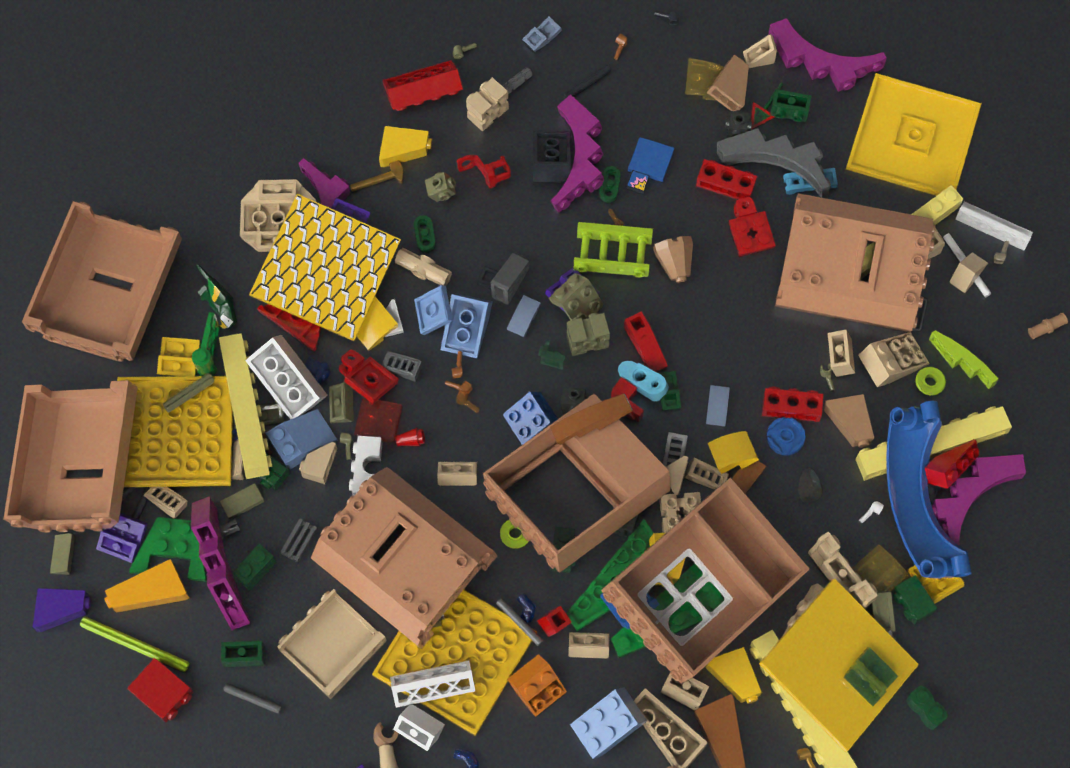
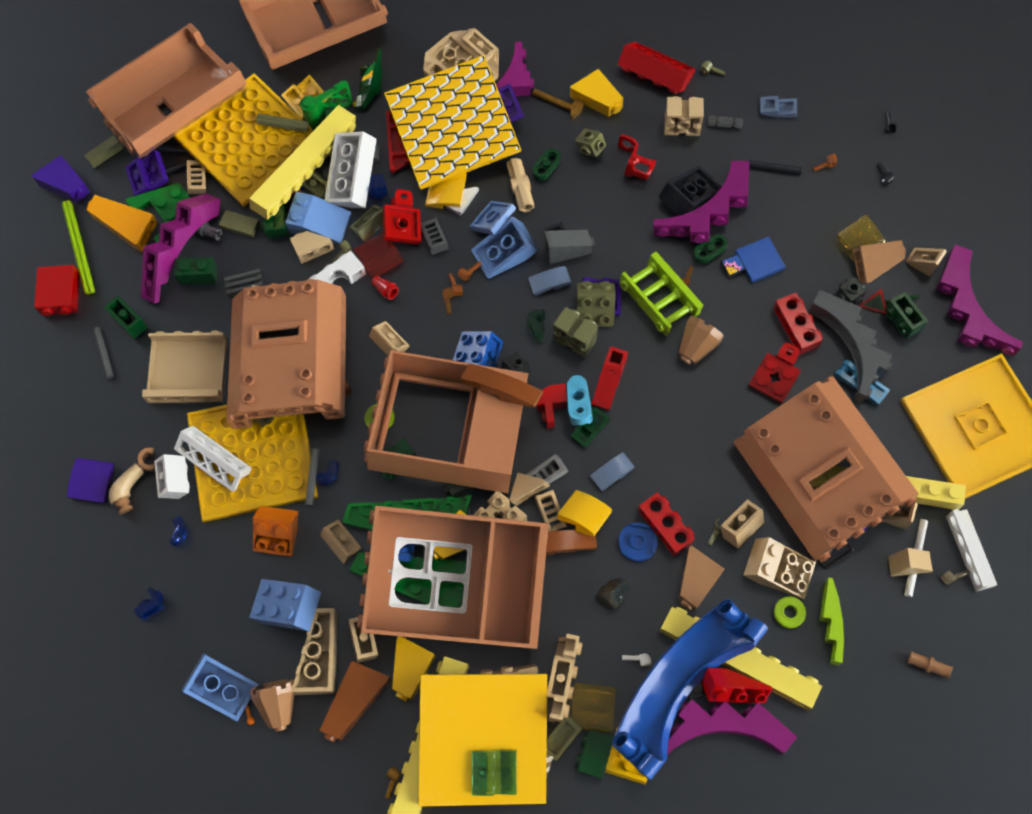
camera: 50 degrees right, 0 degrees up
red brick [537,606,571,637] -> none

